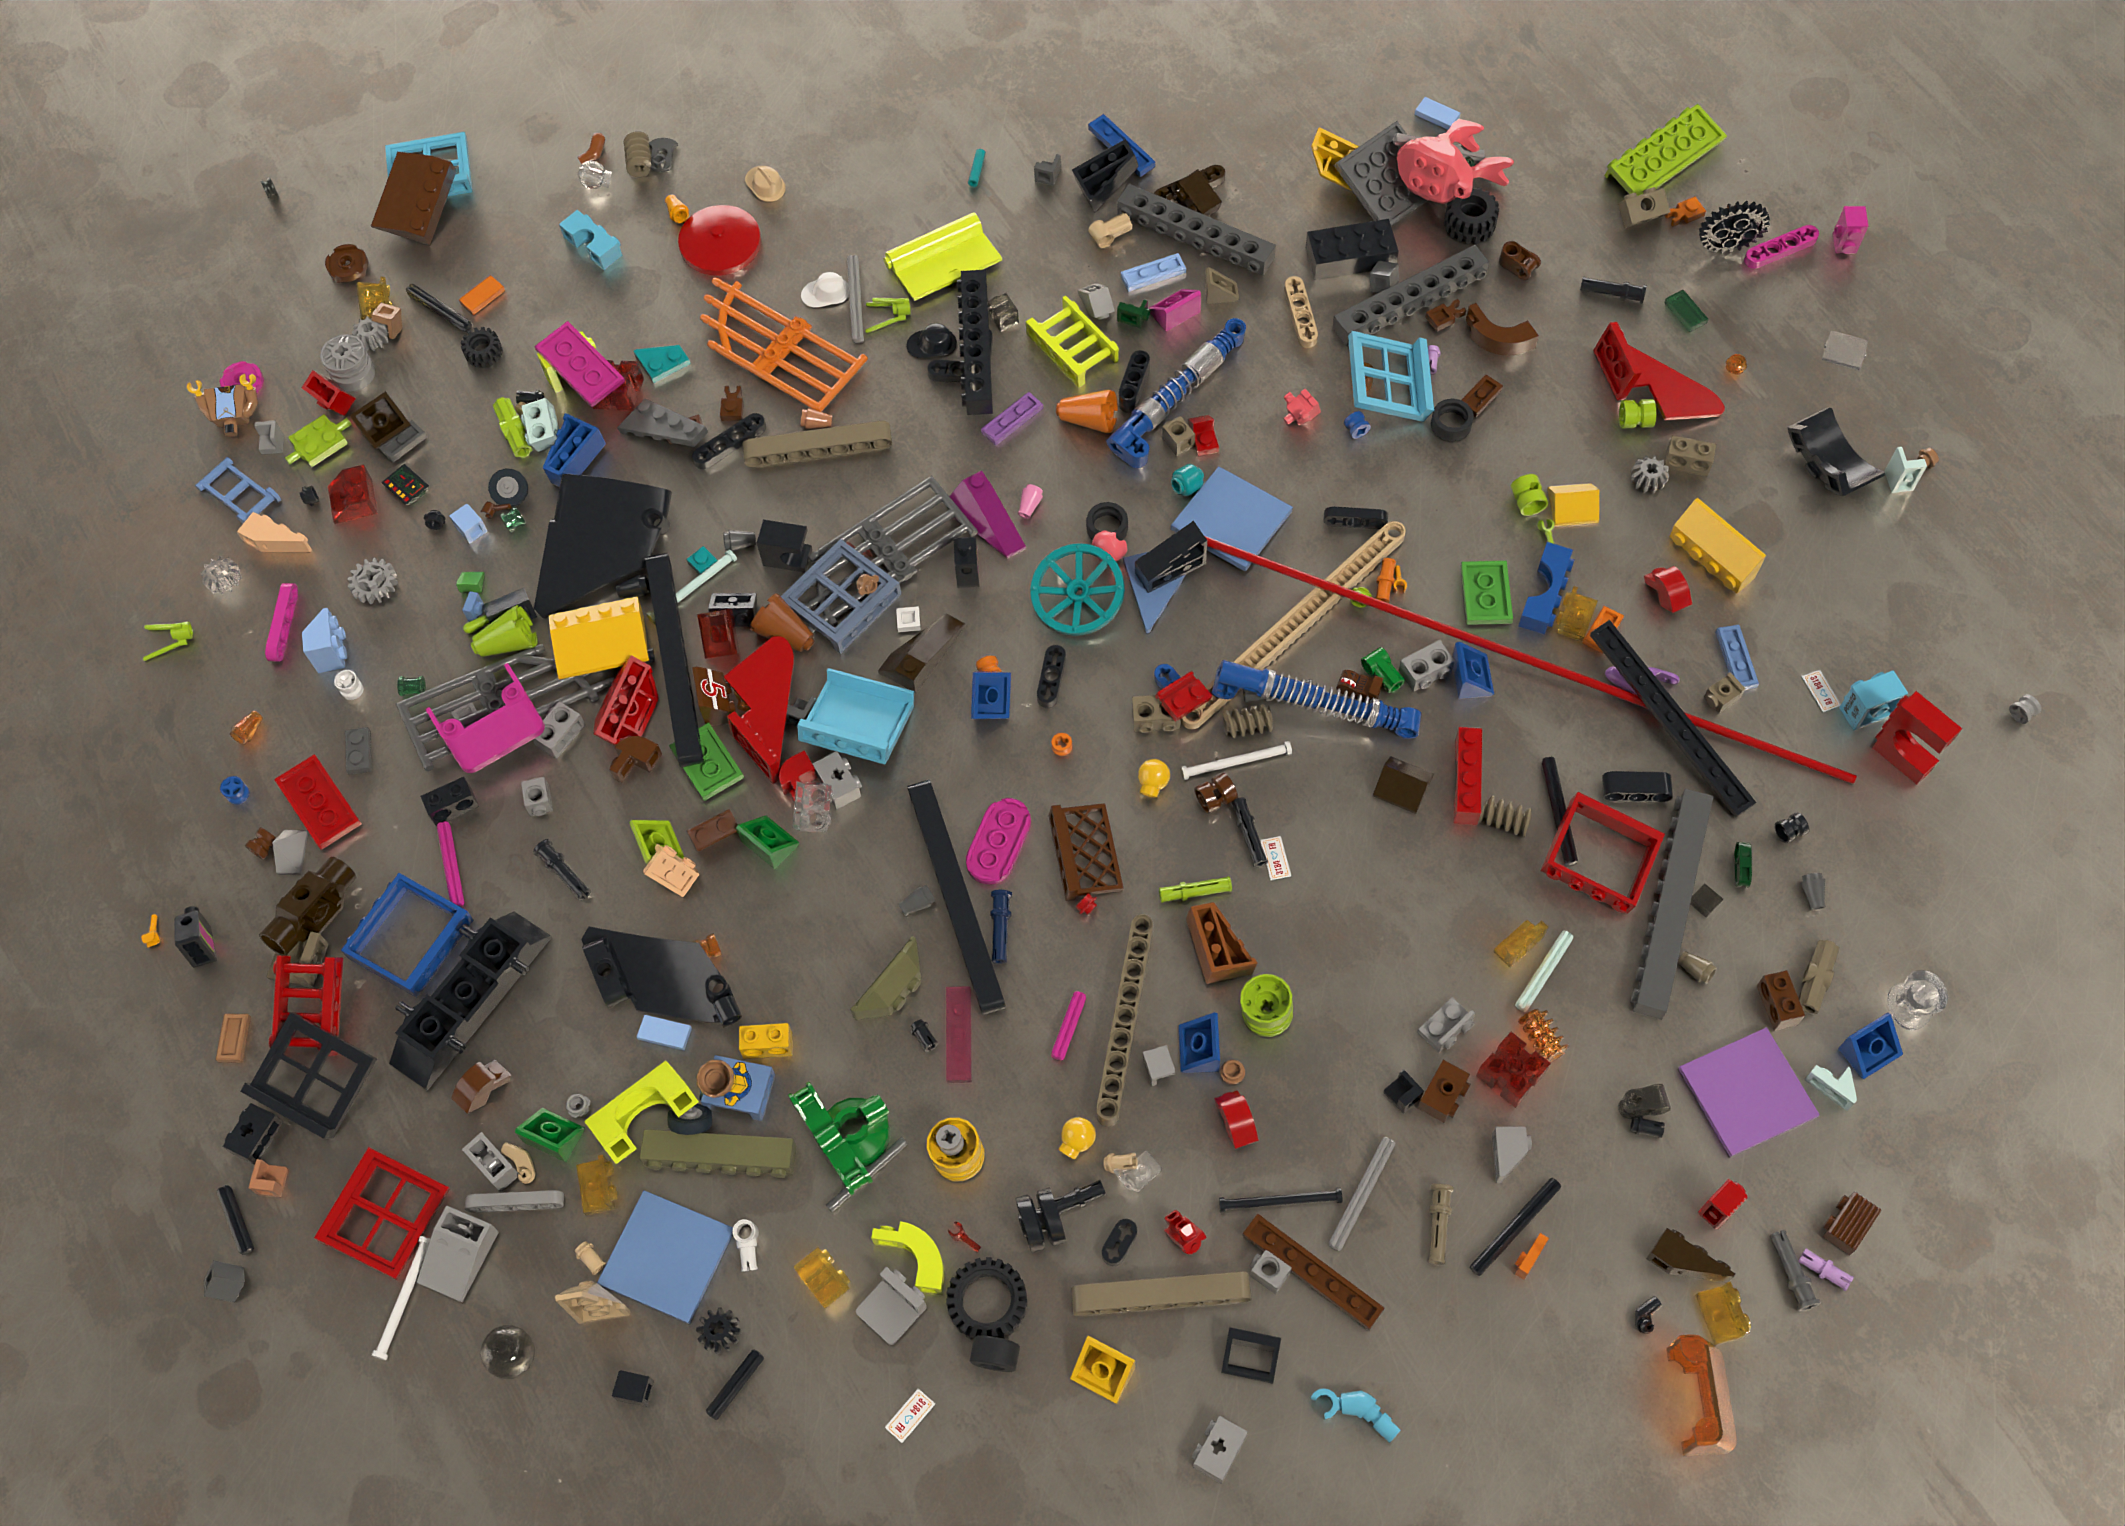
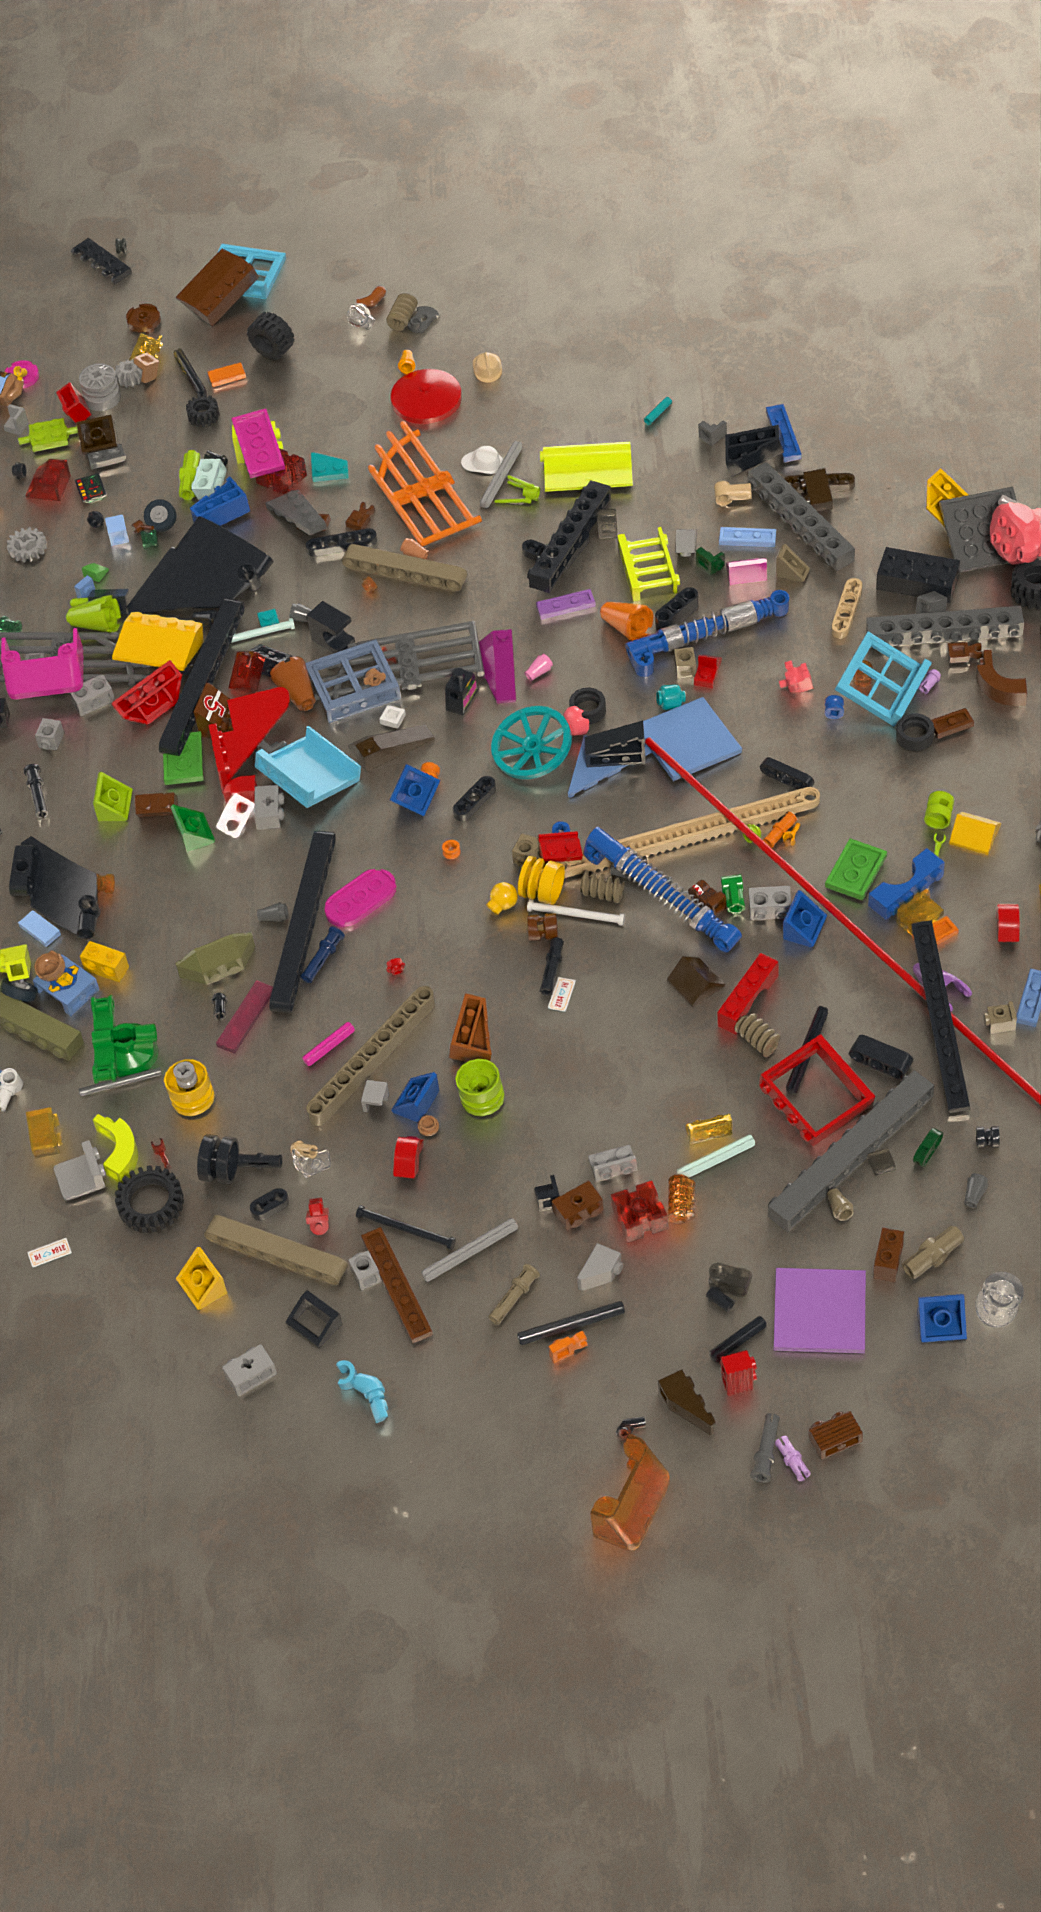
camera: 30 degrees right, 10 degrees down
medium azure arch [559,210,622,270] -> none
reddish brown brick [609,736,662,783] -> none
light nougat bracket [643,844,700,897] -> none
black piece [906,323,957,358] -> none
black tyre [970,1336,1020,1372] -> none
reddish brown fence [1048,803,1123,901] -> none
yellow piece [1058,1117,1096,1160] -> none
lime pin [1159,876,1232,903] -> none
clear yellow bracket [1696,1282,1751,1346] -> none
light aqua slope [1805,1065,1857,1111] -> none
none -> black hinge [71,238,132,284]
none -> black tyre [247,312,295,360]
none -> clear orange plate [361,576,378,593]
none -> yellow wheel [518,856,565,905]
none -> black axle [709,1316,767,1362]

